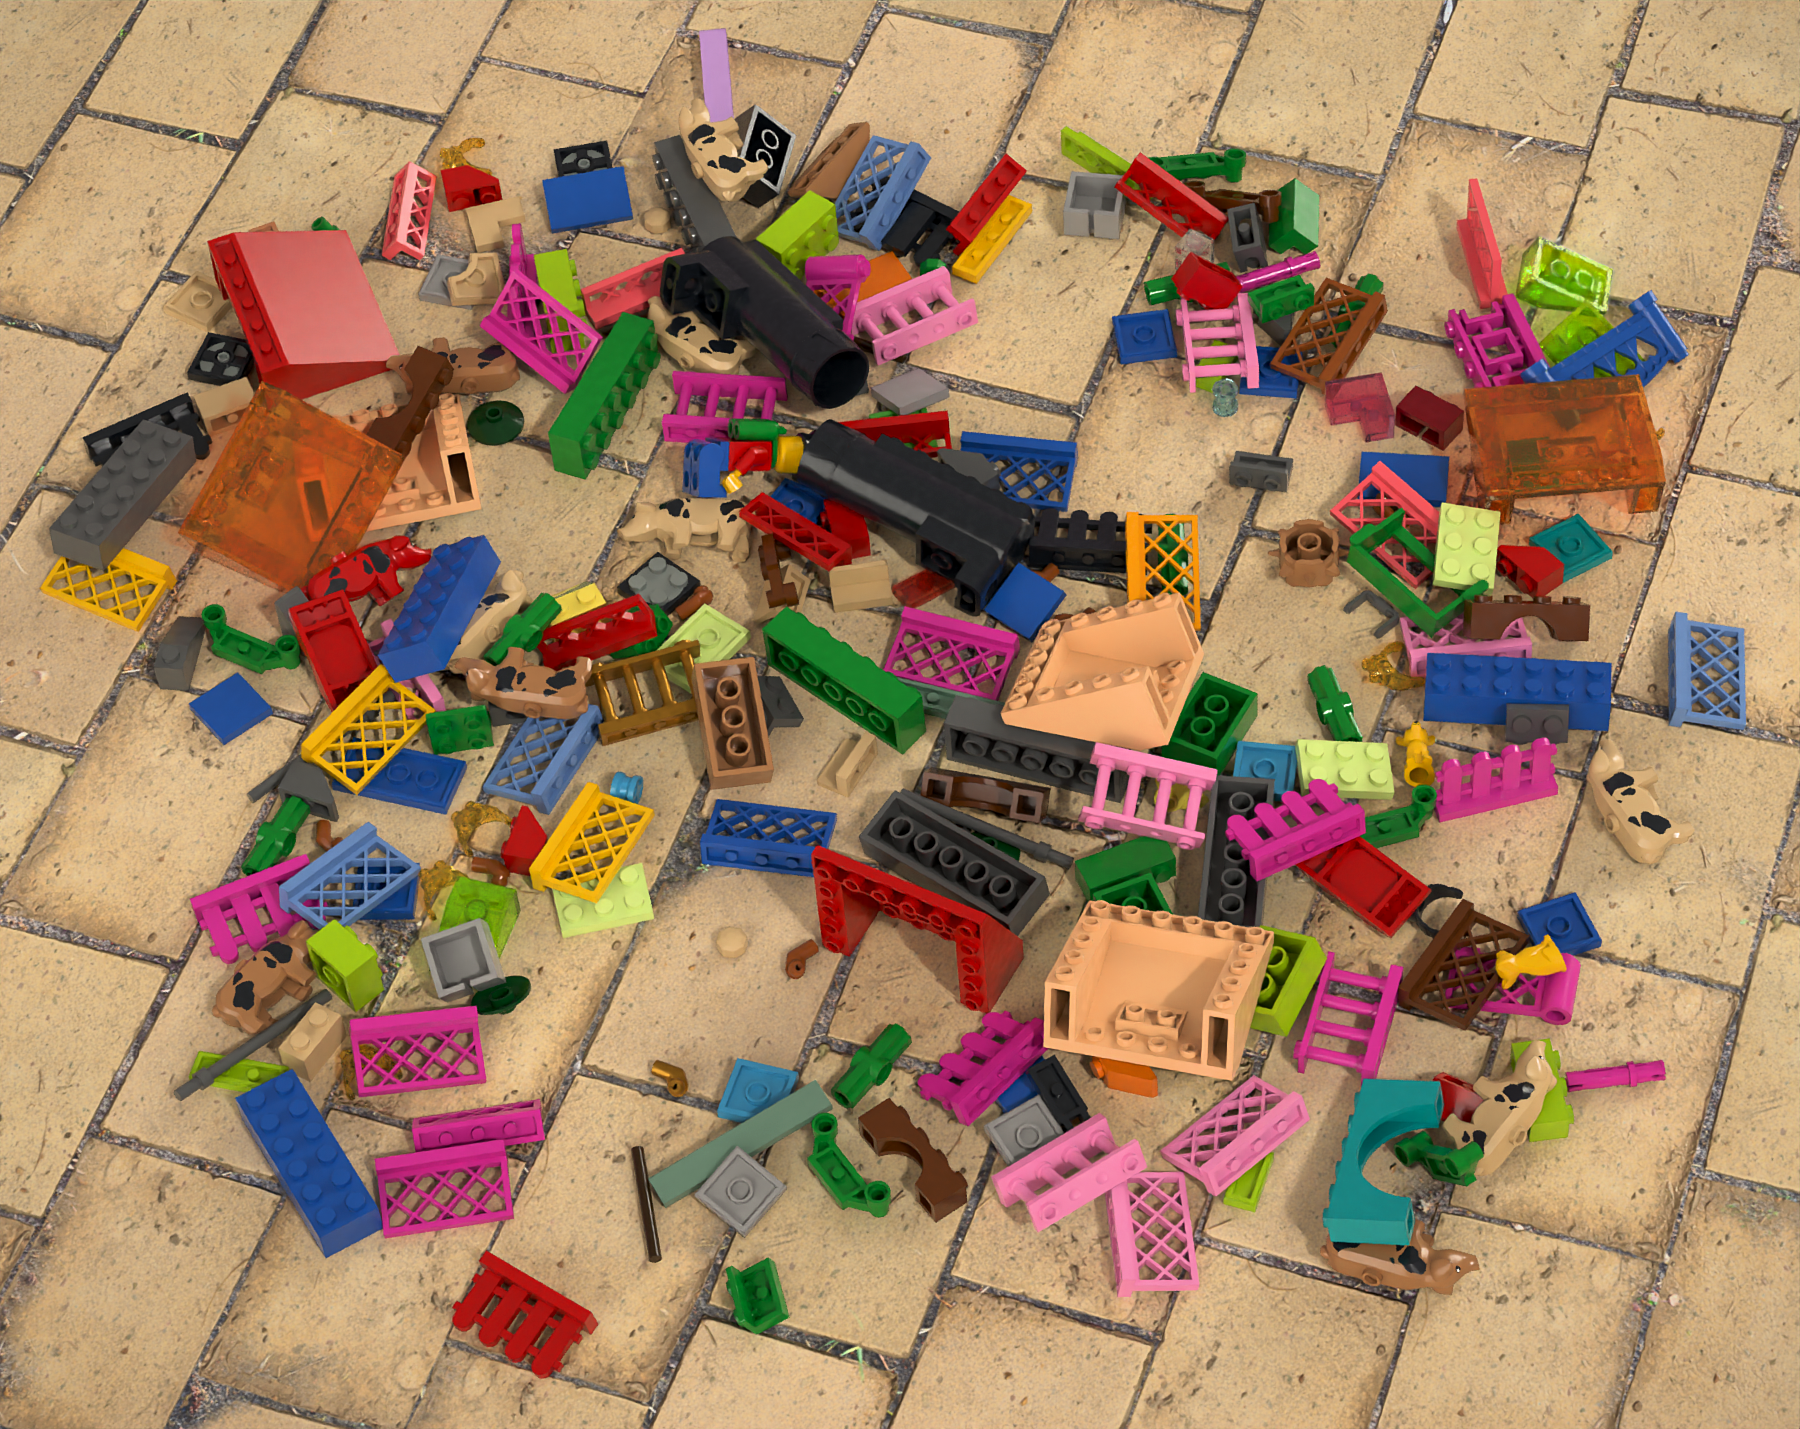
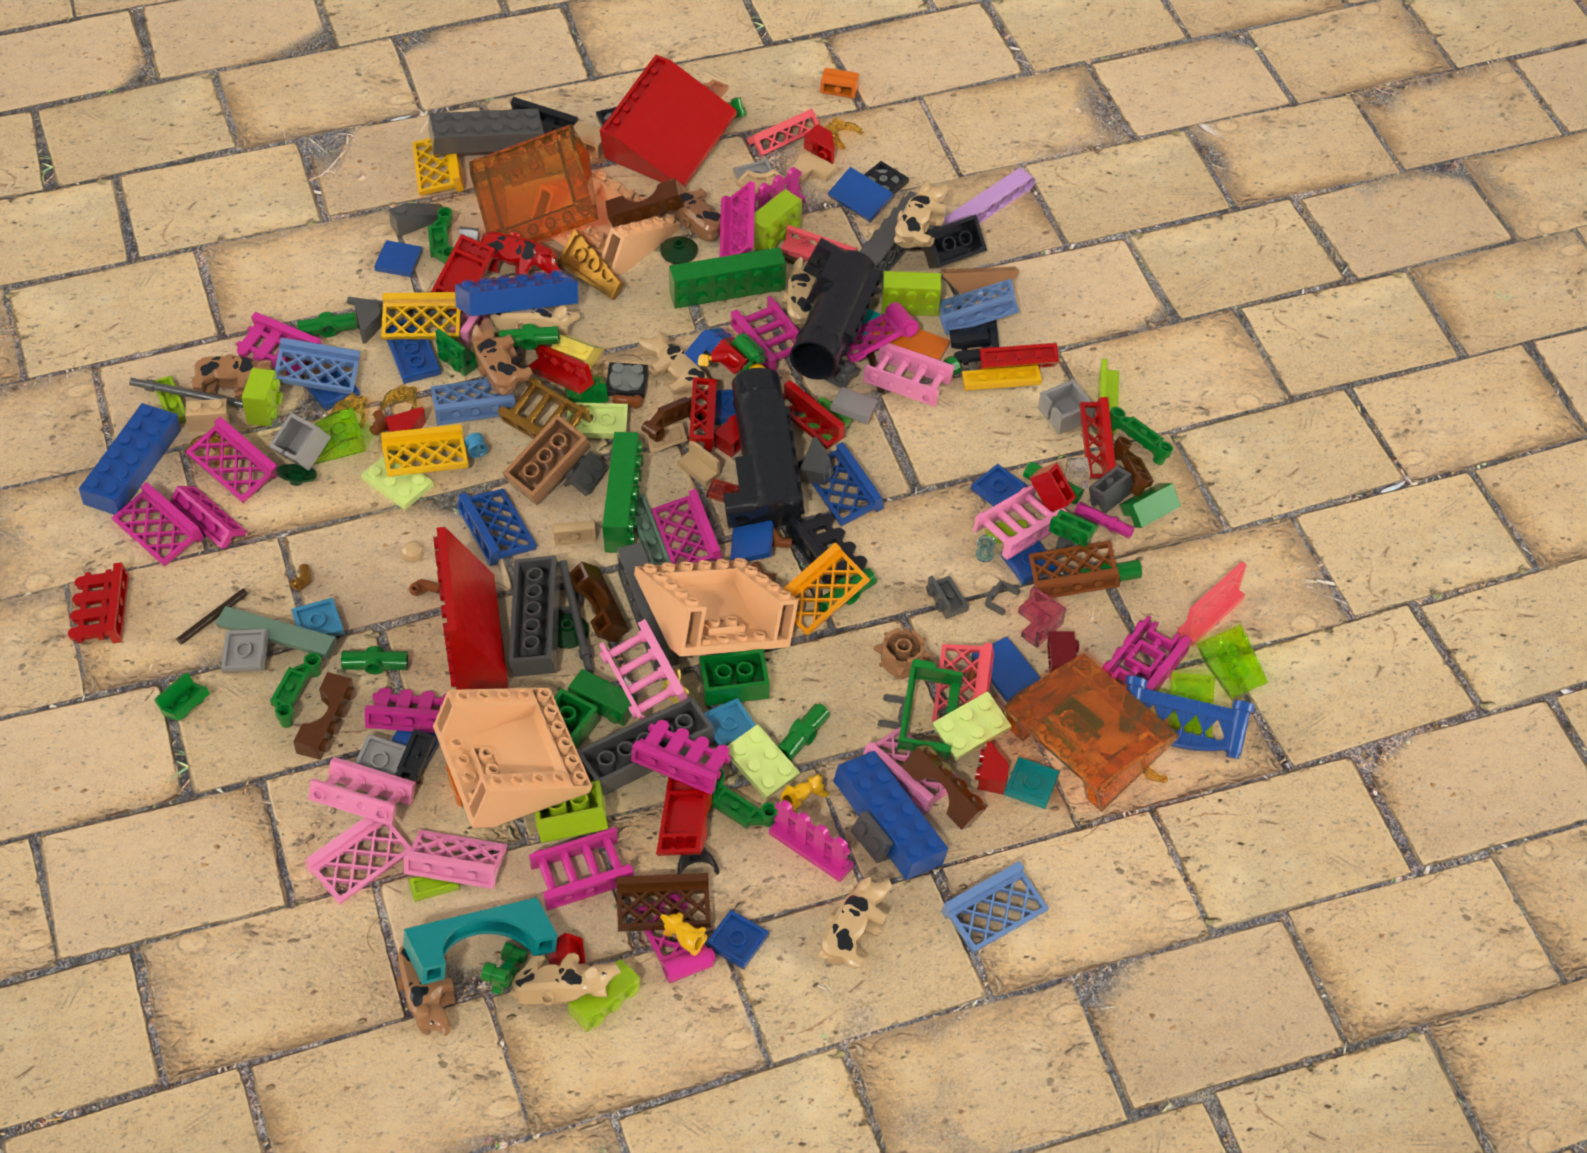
camera: 45 degrees right, 0 degrees up
dark orange arm [316,820,343,852] -> none
clear yellow helmet [1361,641,1425,691] -> none
dark pink pin [1565,1060,1666,1093] -> none
none -> pearl gold wing [557,229,624,300]
none -> orange brick [820,68,859,99]
none -> dark grey piece [985,581,1021,615]

